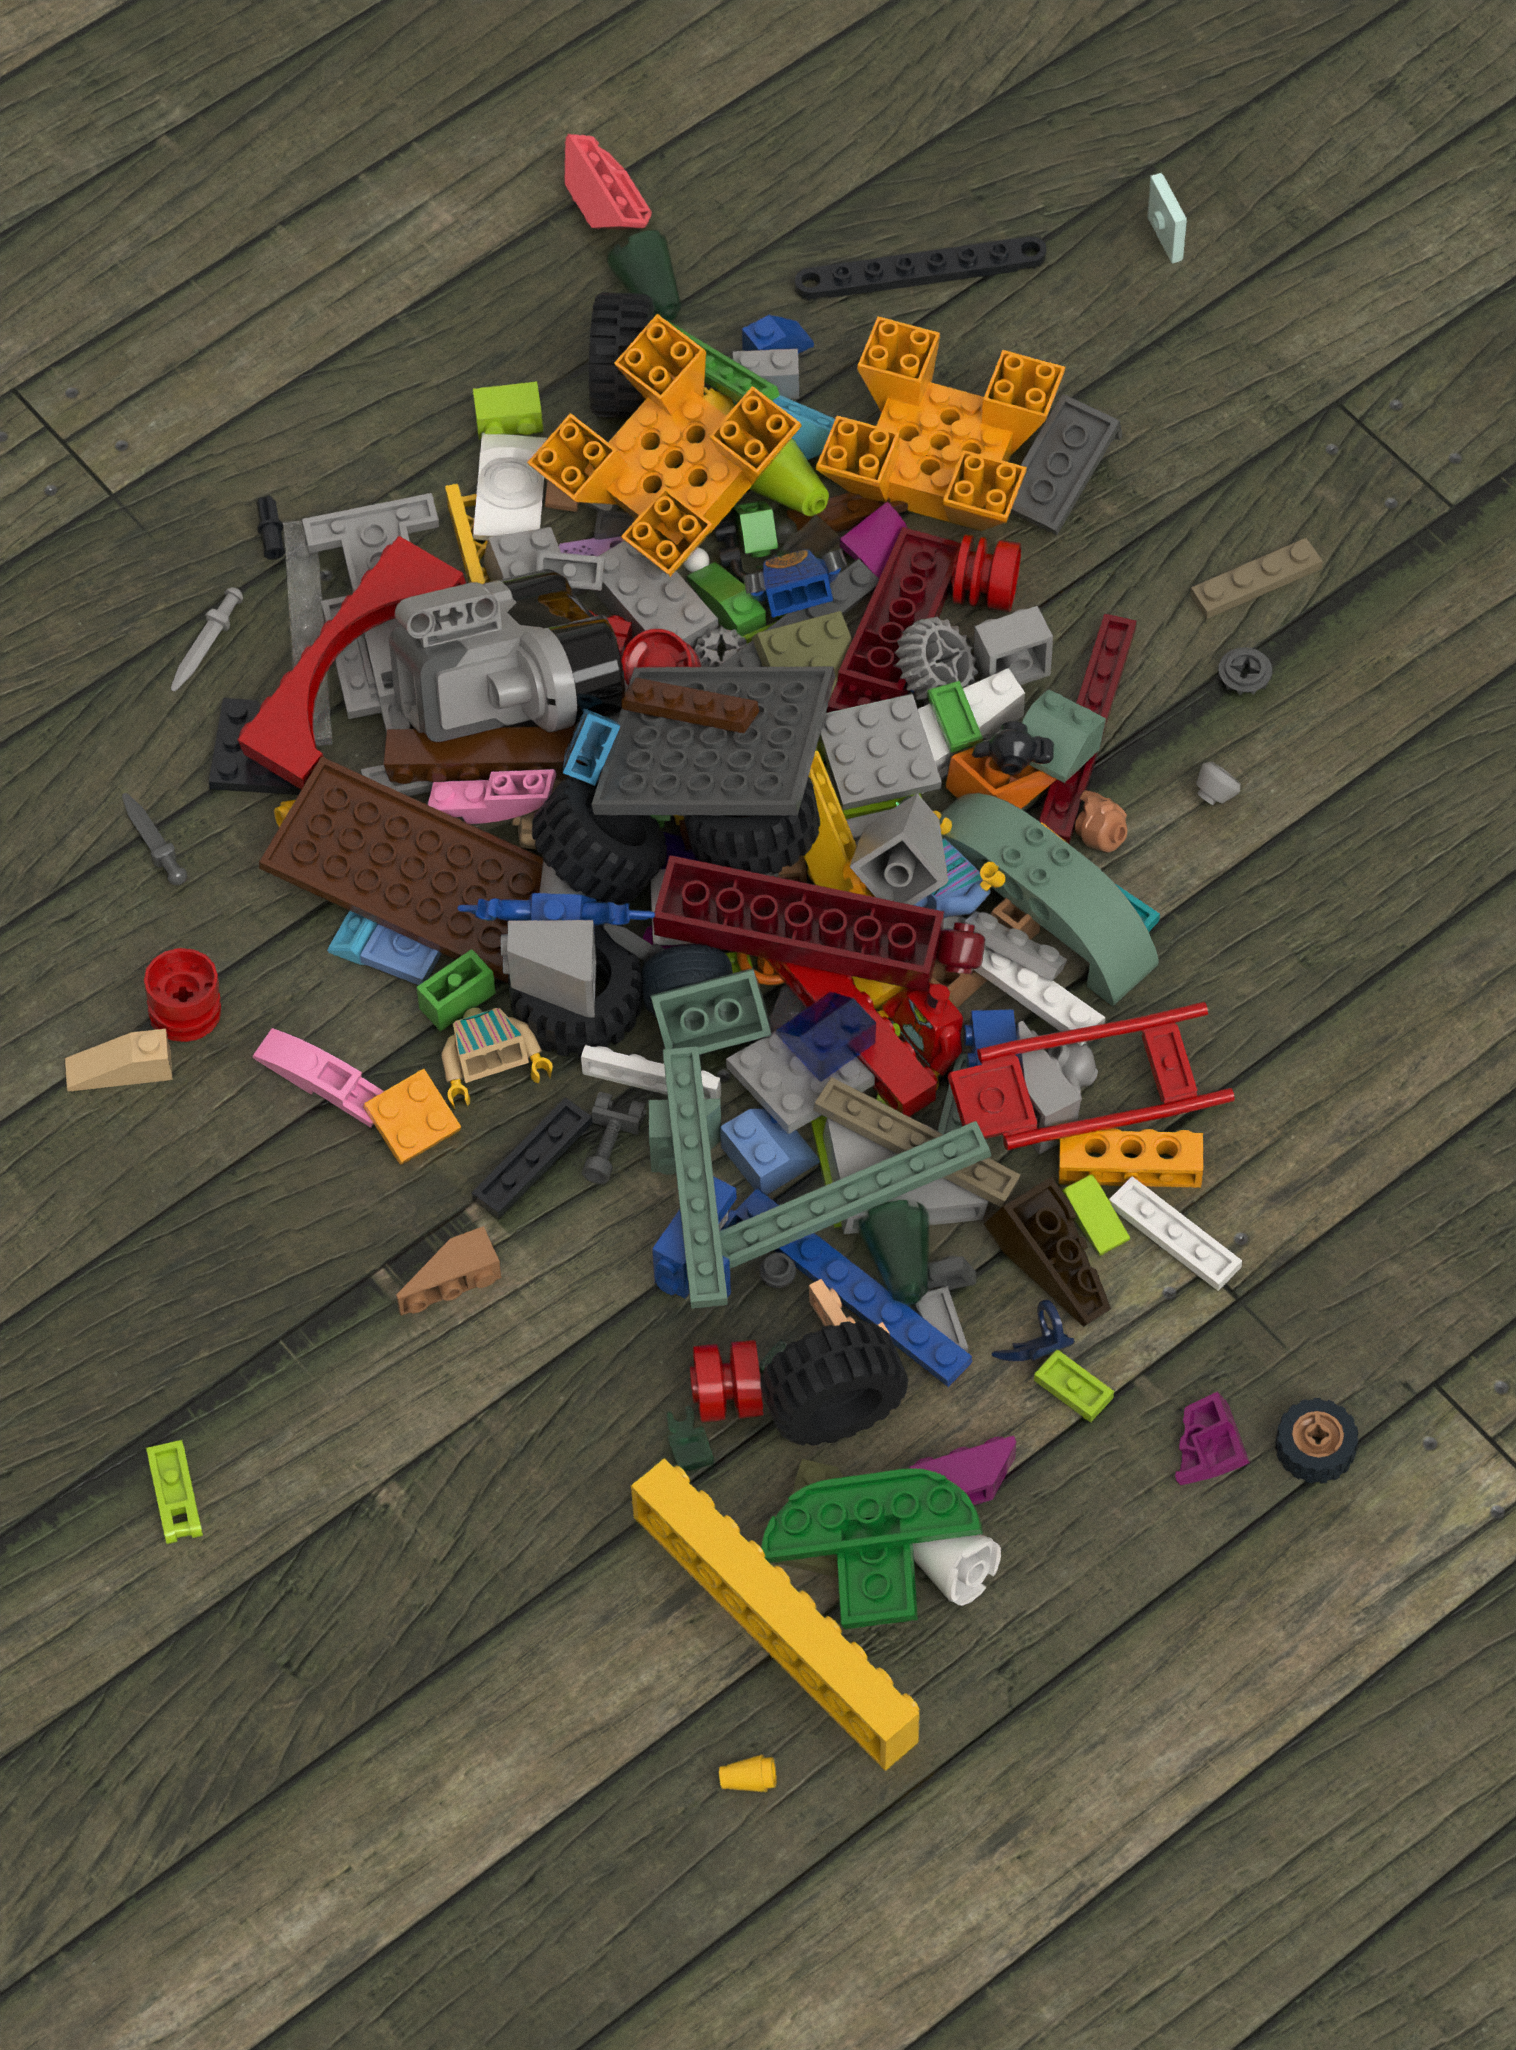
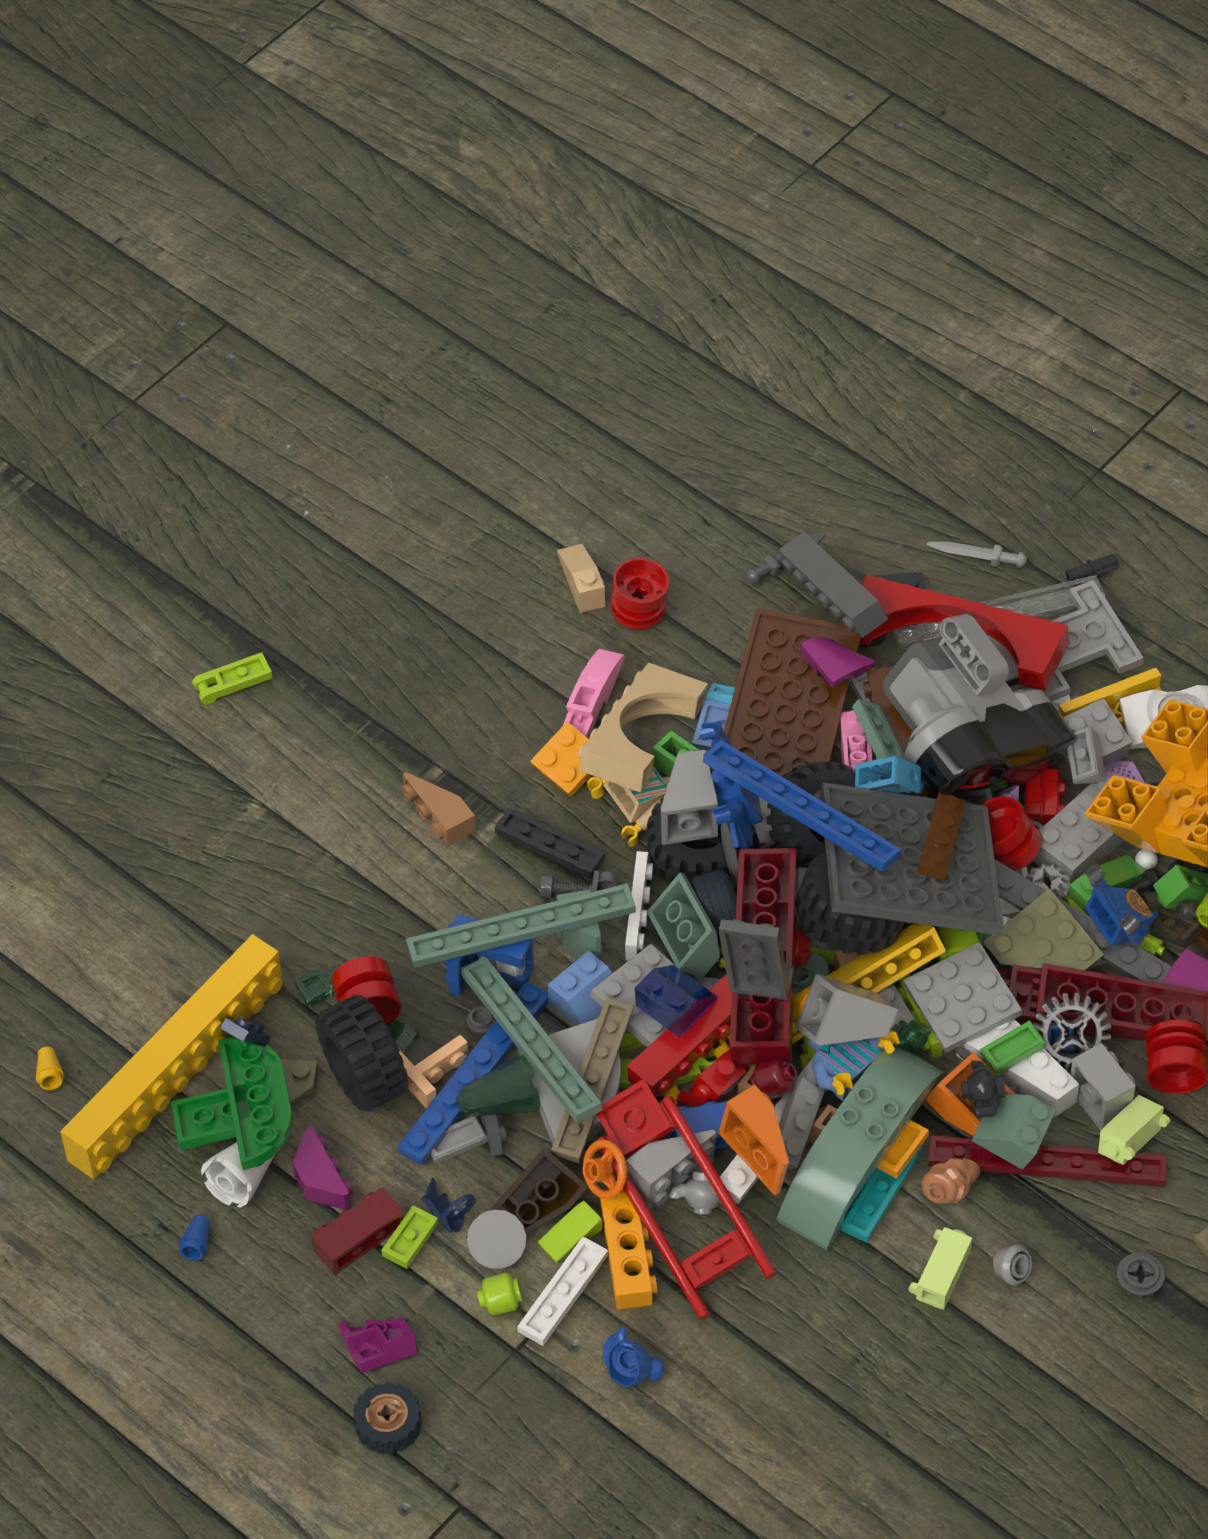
camera: 80 degrees right, 5 degrees down
none -> blue cone [179,1215,210,1260]
none -> dark blue plate [221,1017,271,1046]
none -> dark red brick [311,1187,405,1275]
none -> light grey tile [467,1210,526,1270]
none -> lime head [477,1273,523,1316]
none -> tan arch [578,663,708,792]
none -> orange piece [583,1139,627,1199]
none -> blue hair [603,1326,664,1387]
none -> blue plate [703,740,901,872]
none -> orange slope [718,1084,789,1196]
none -> dark grey plate [719,919,794,1000]
none -> dark grey brick [778,532,888,638]
none -> magenta slope [801,637,875,688]
none -> sand green plate [852,699,906,760]
none -> yellowish green brick [908,1227,972,1310]
none -> yellowish green brick [1098,1095,1170,1165]

